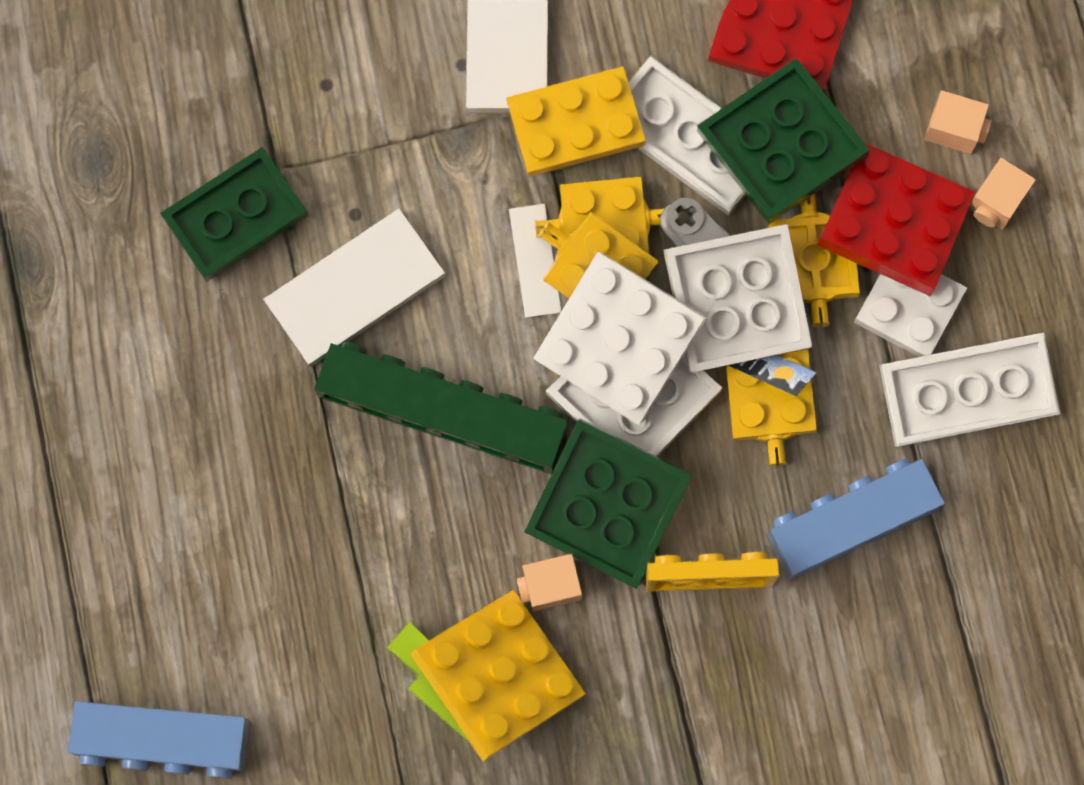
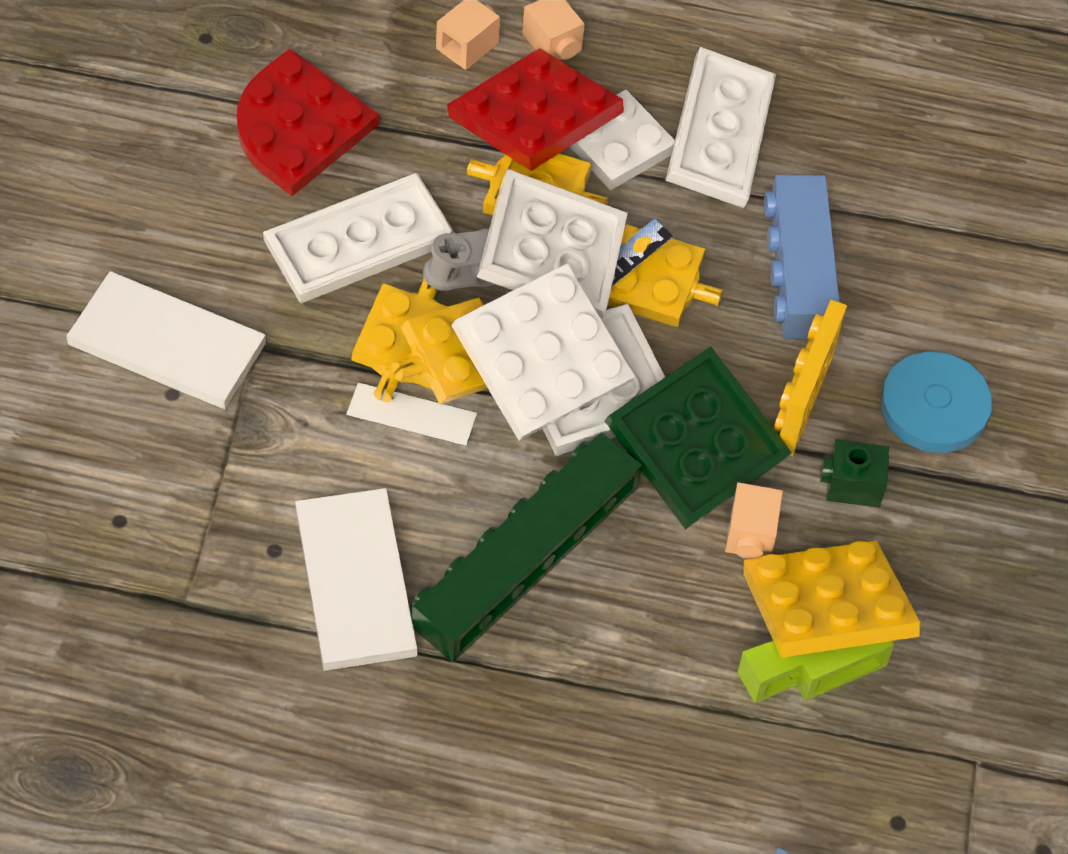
camera: 75 degrees left, 20 degrees down
dark green plate [160,147,309,282] -> none
yellow plate [506,66,646,177] -> none
dark green plate [697,58,870,225] -> none
none -> dark green brick [820,439,890,508]
none -> dark azure wheel [880,351,992,454]

